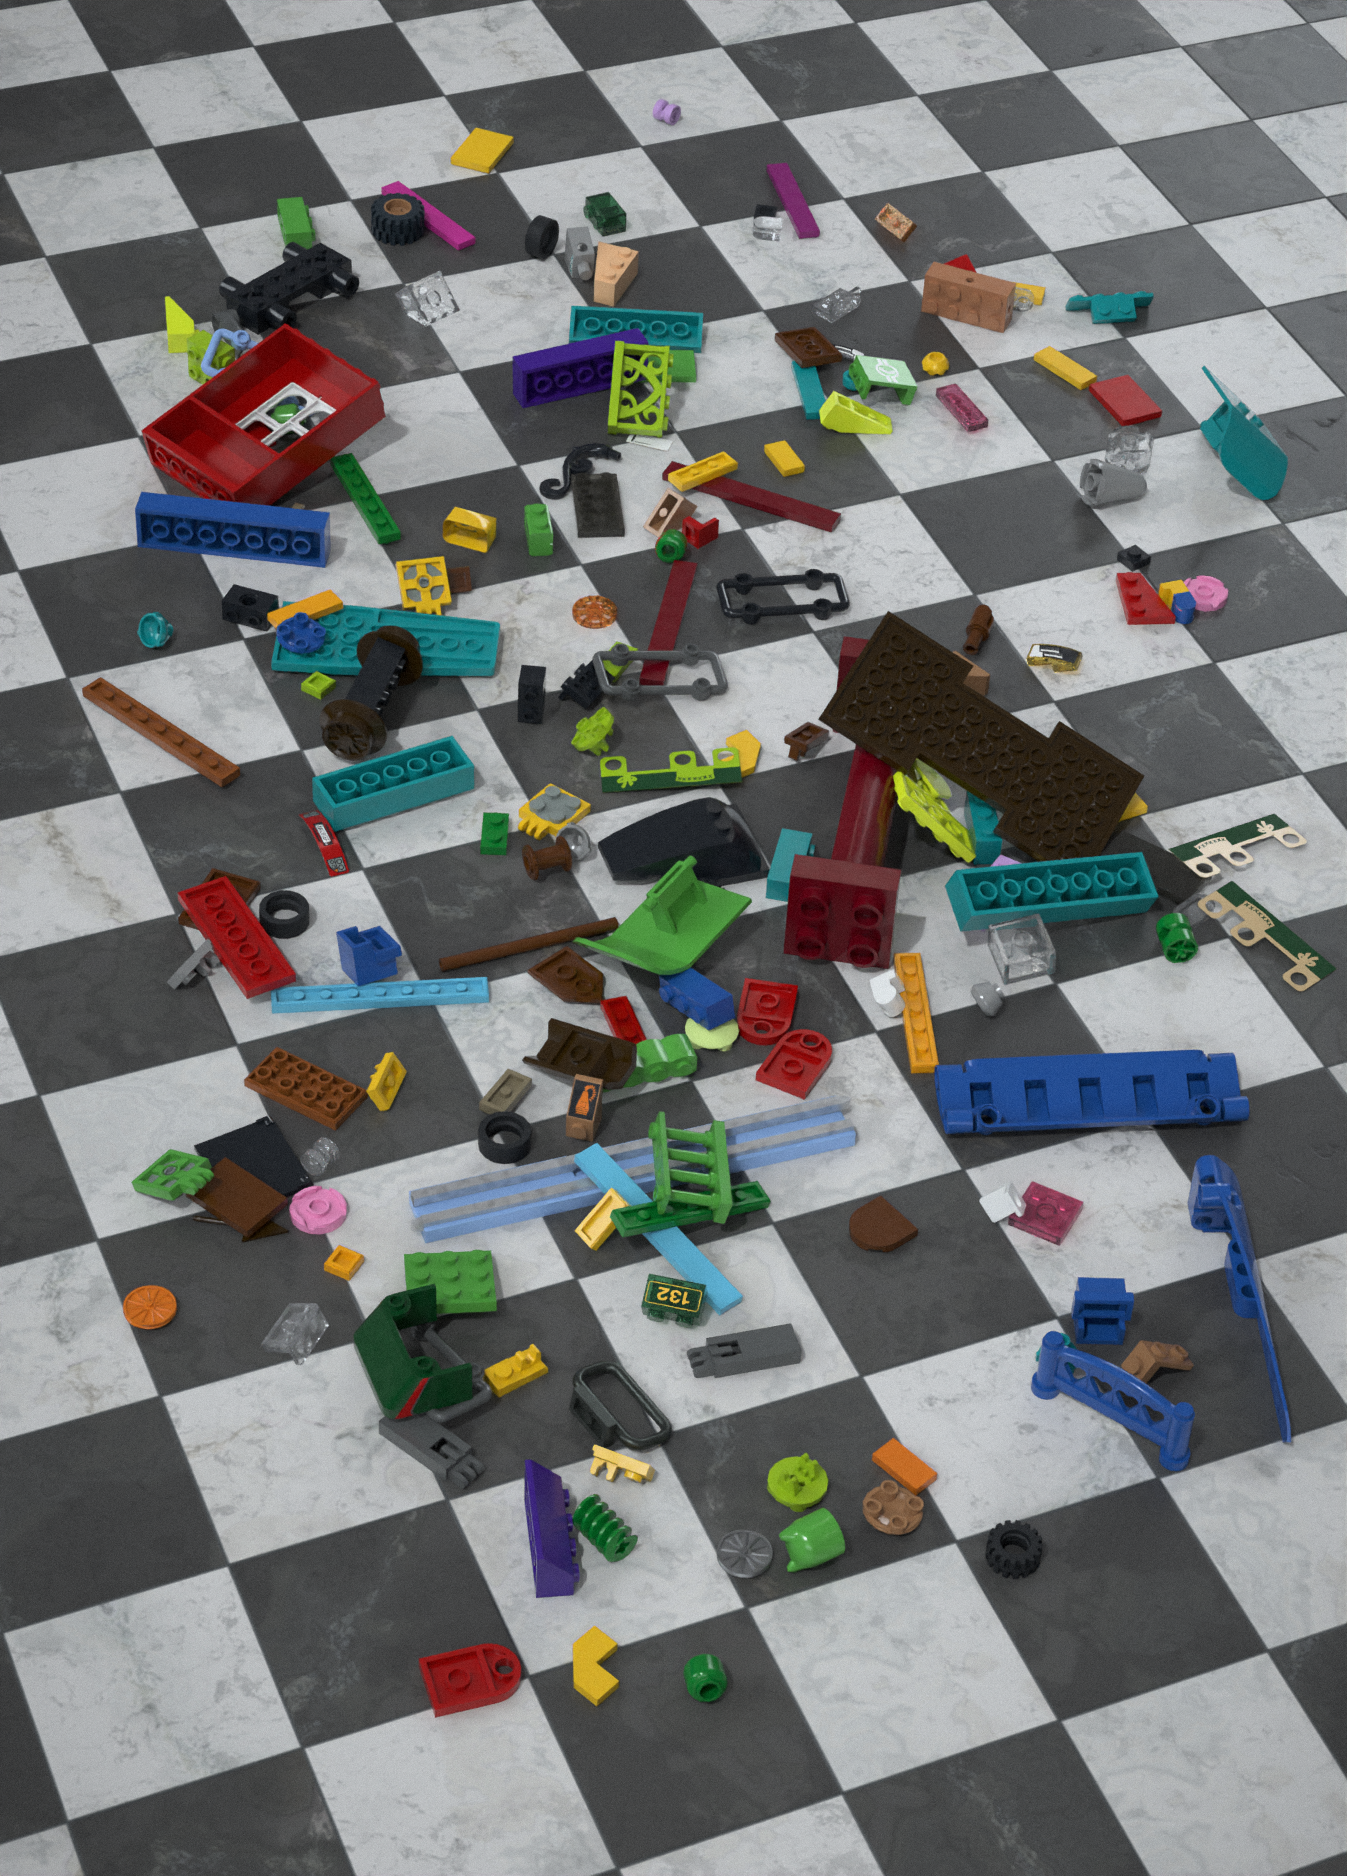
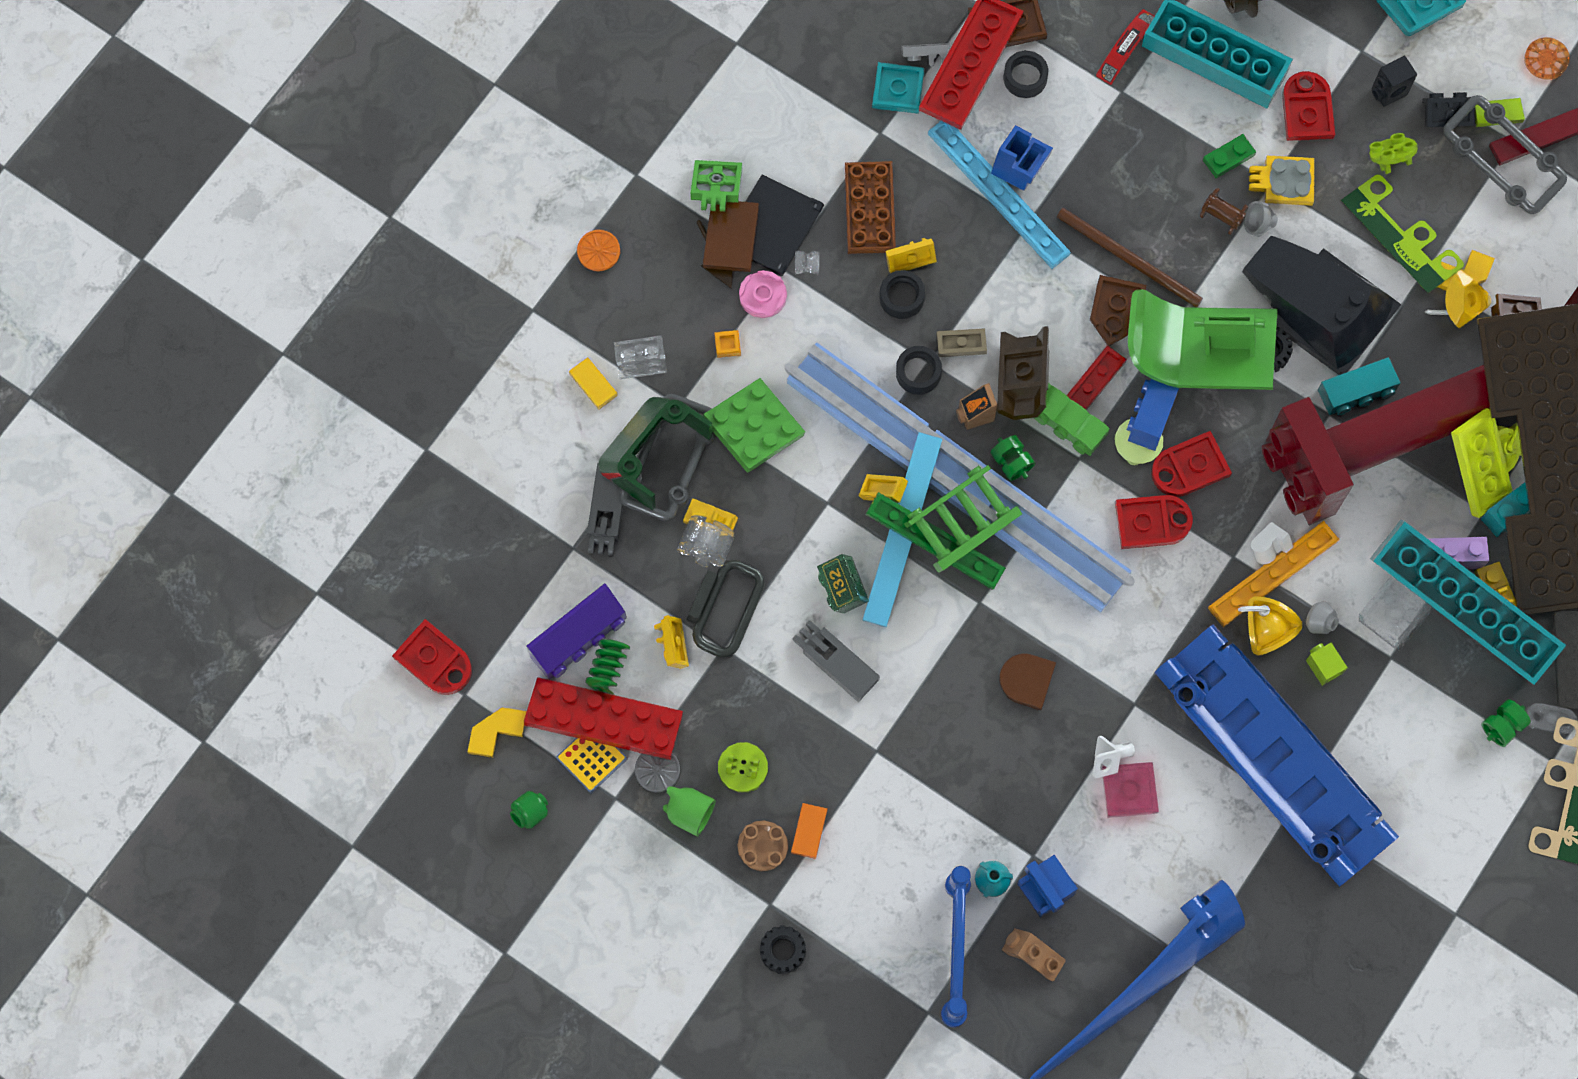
camera: 60 degrees right, 30 degrees up
none -> red plate [524,677,683,760]
none -> yellow tile [556,738,628,794]
none -> yellow tile [569,357,618,410]
none -> clear brick [677,515,735,567]
none -> teal tile [872,62,925,114]
none -> black tyre [879,270,925,319]
none -> green wheel [990,435,1036,481]
none -> yellow hat [1238,597,1302,656]
none -> red tile [1282,71,1335,141]
none -> lime brick [1306,643,1348,686]
none -> yellow hat [1425,270,1491,328]

